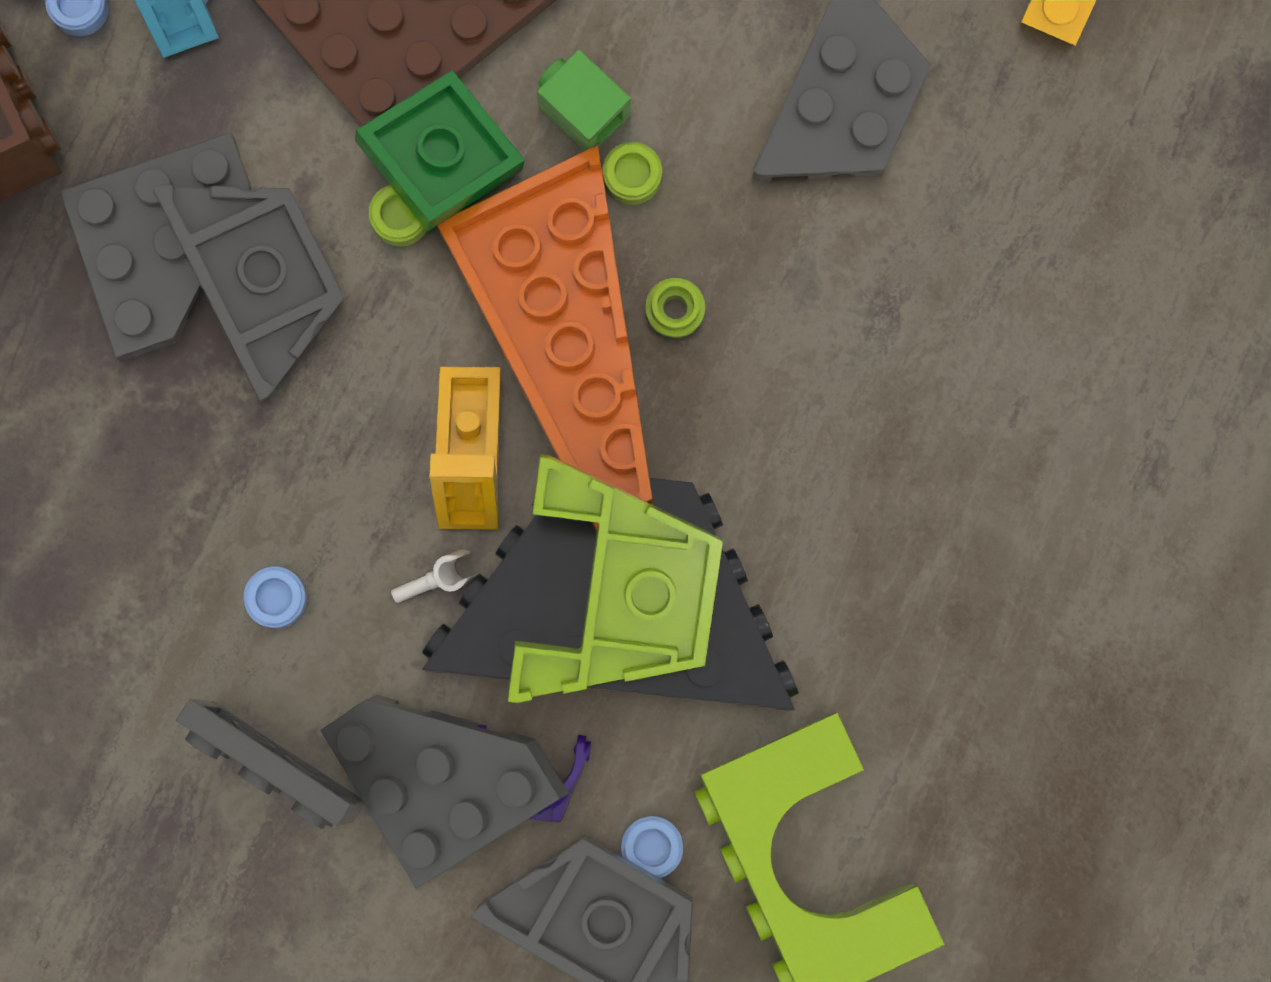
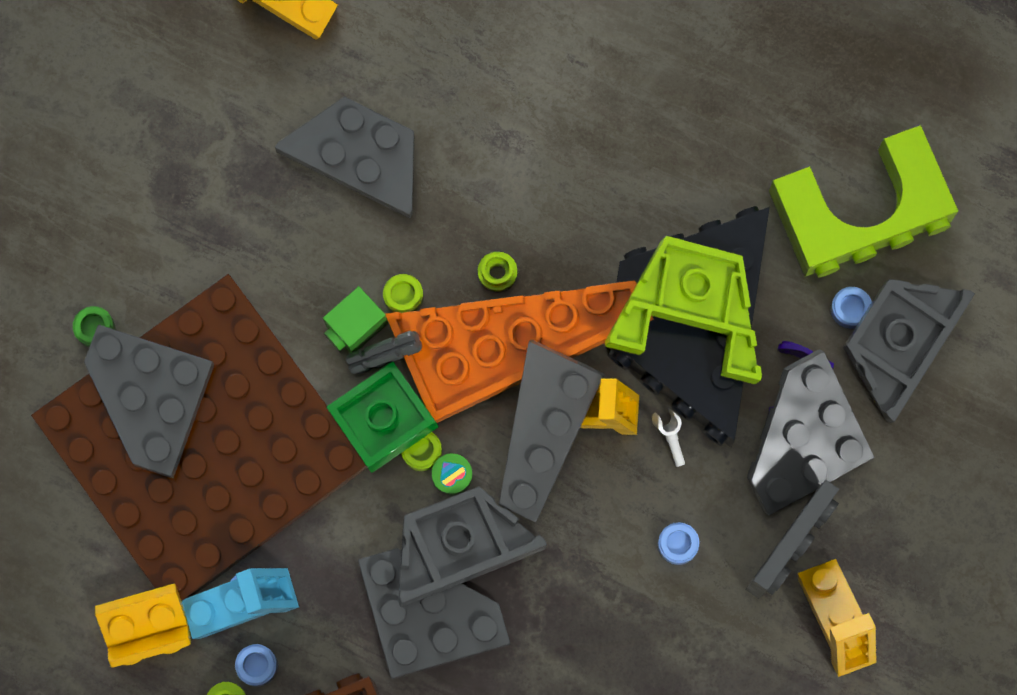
camera: 80 degrees left, 5 degrees down
none -> dark grey axle [346,331,422,374]
none -> bright green tile [432,453,472,496]
none -> dark grey wing [499,339,605,522]
none -> yellow bracket [798,559,876,677]

